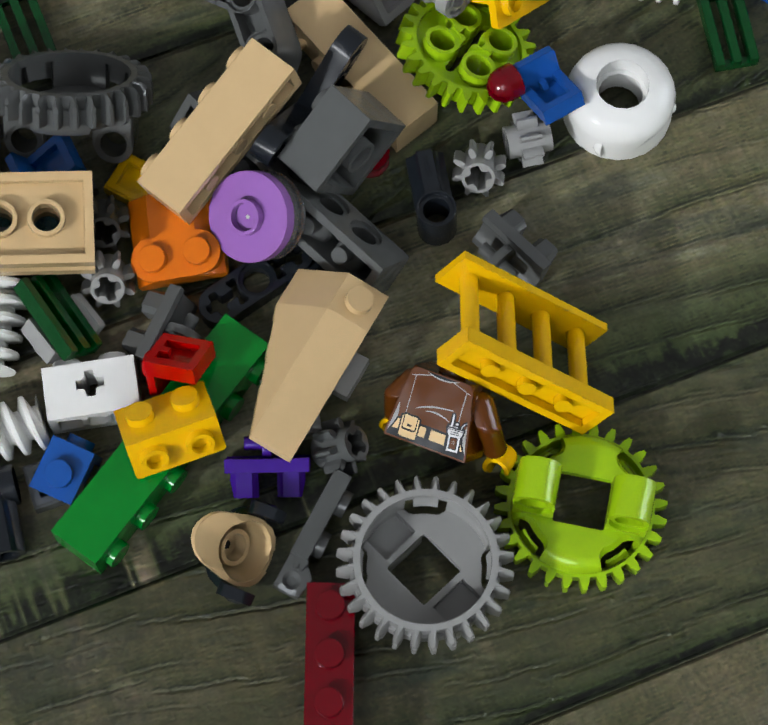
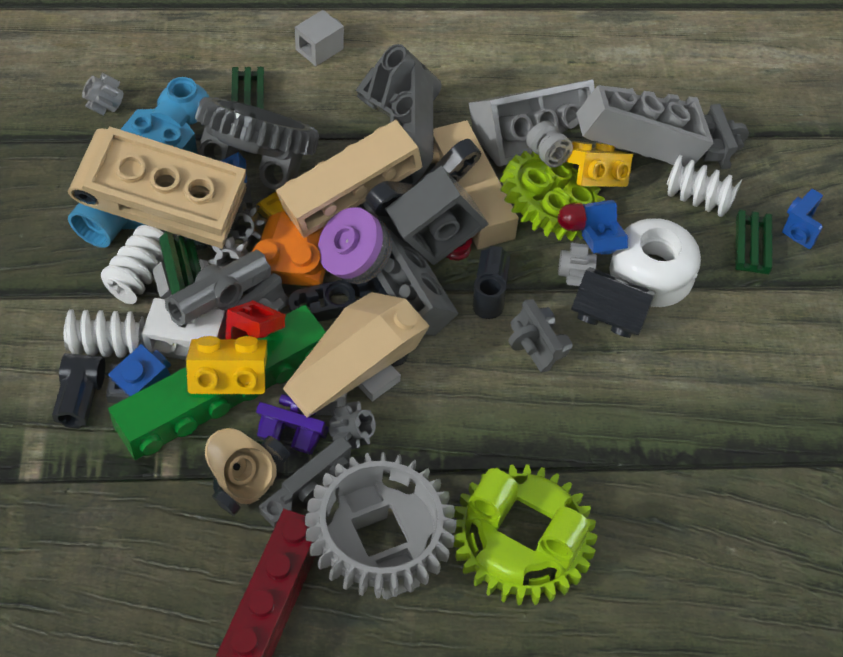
camera: 15 degrees right, 15 degrees down
reddish brown torso [379,361,518,476] -> none
yellow fence [435,250,615,435] -> none
light grey gear [452,139,507,197] -> none
none -> dark grey piece [165,249,271,326]
none -> black brick [571,267,656,338]

